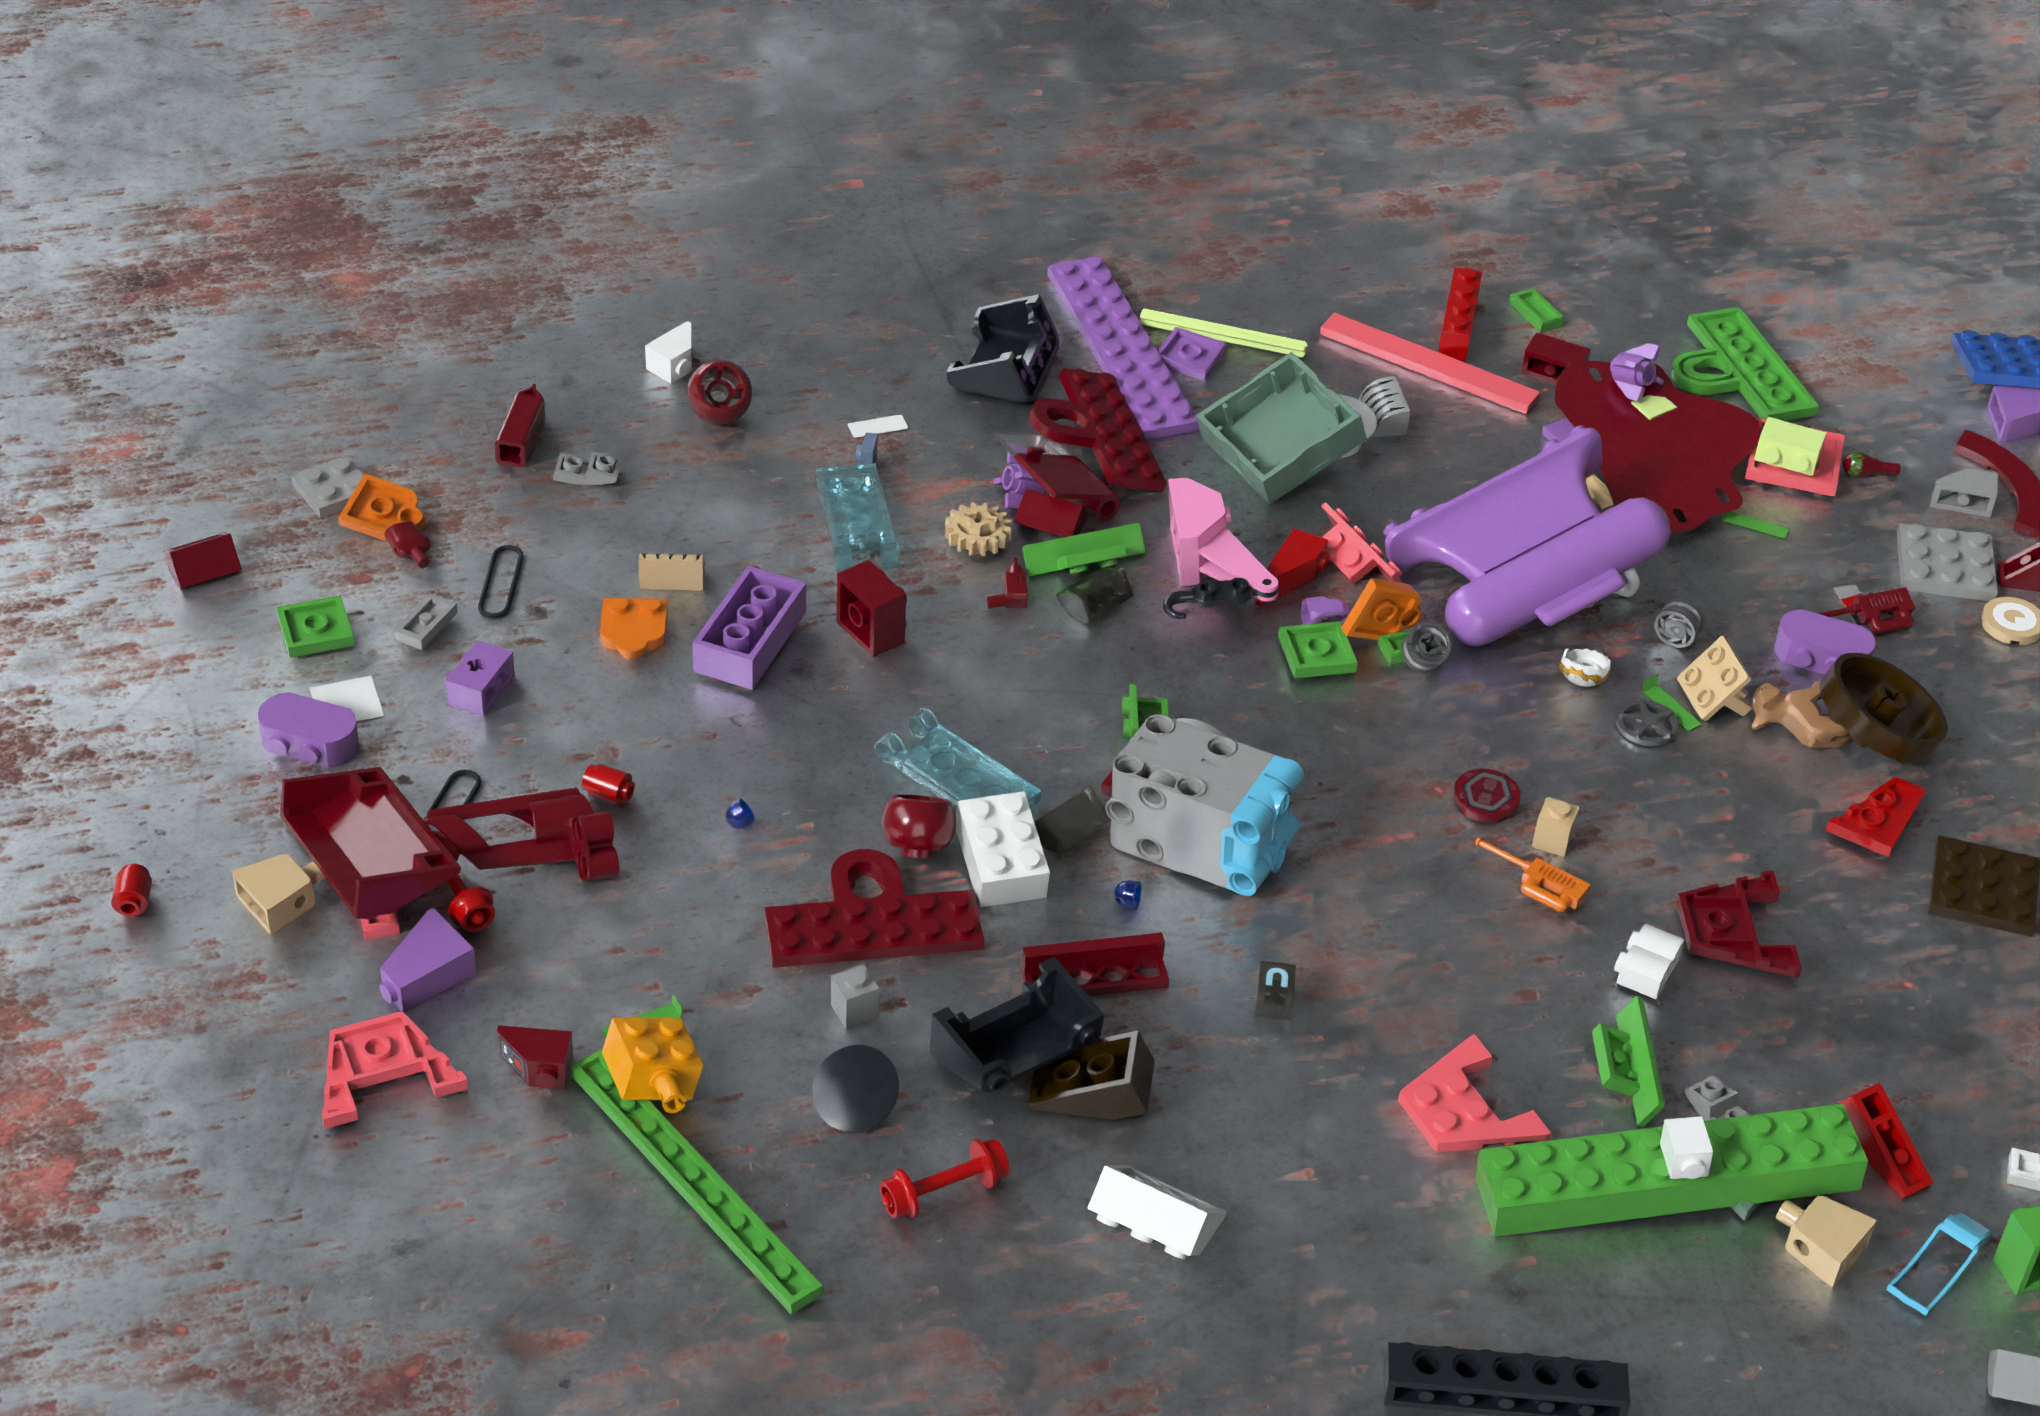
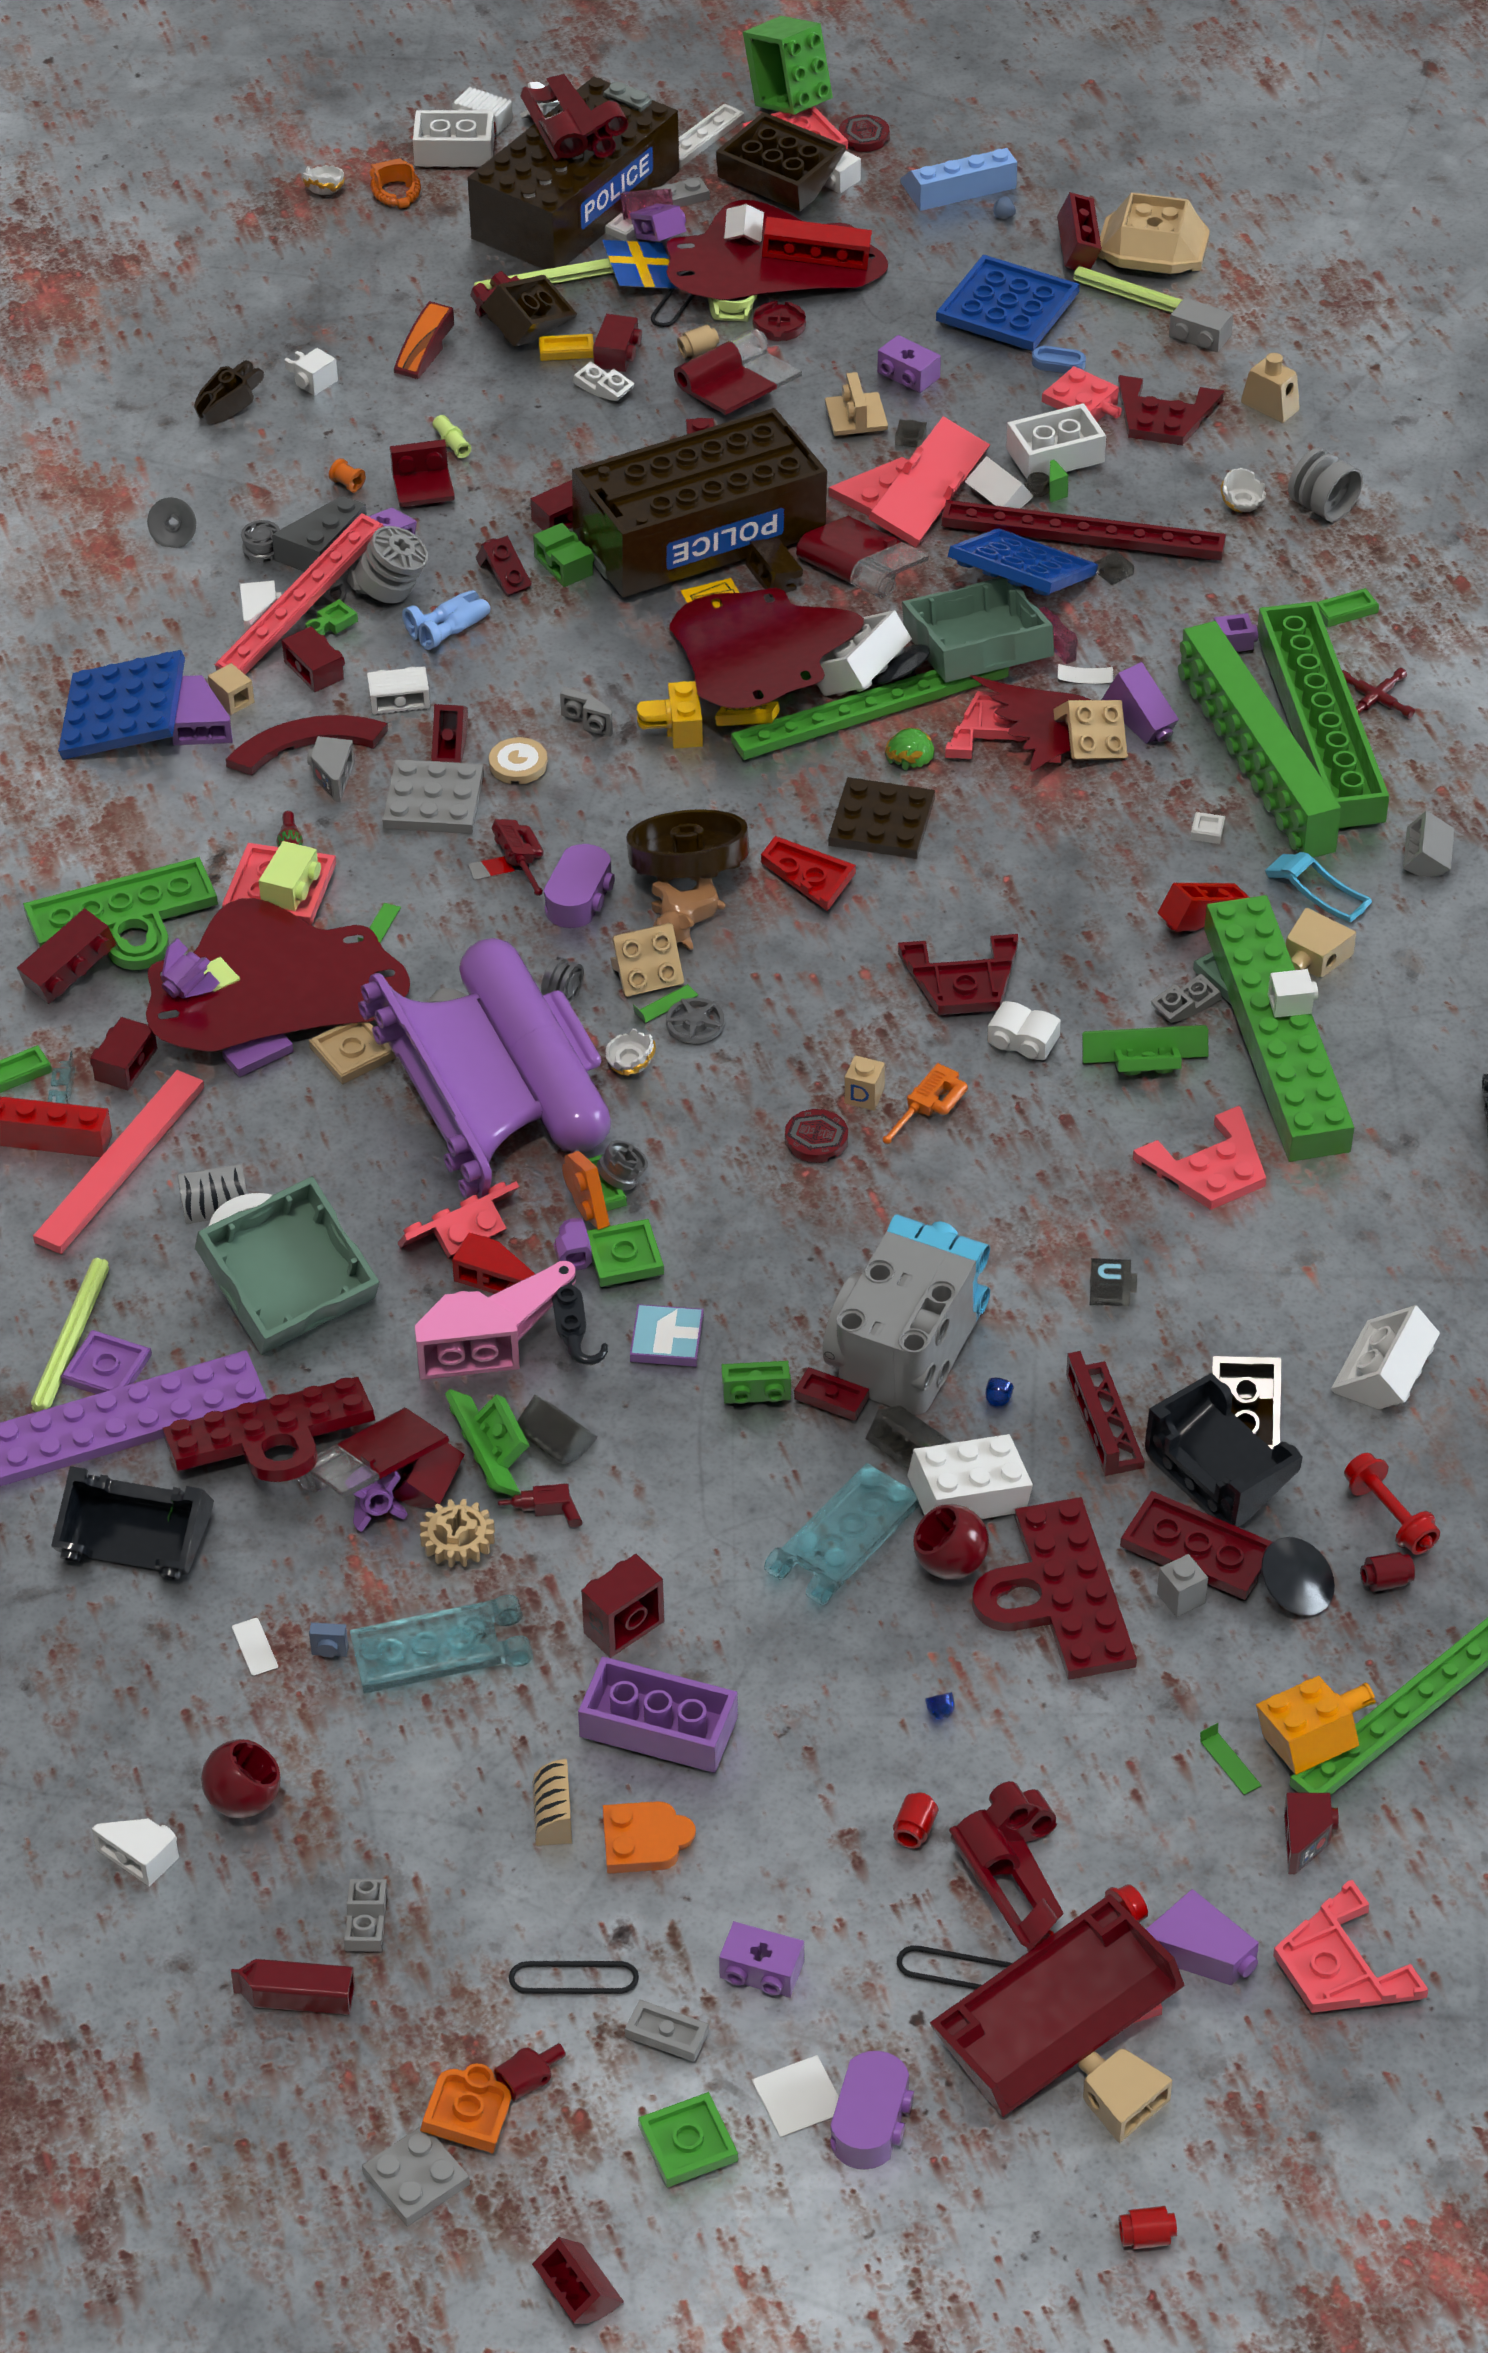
camera: 90 degrees left, 5 degrees up
none -> dark red brick [17,908,117,1004]
none -> clear light blue piece [48,1051,75,1104]
none -> tile [630,1304,704,1367]
none -> dark red plate [1120,1491,1273,1600]
none -> dark red brick [1360,1552,1415,1592]

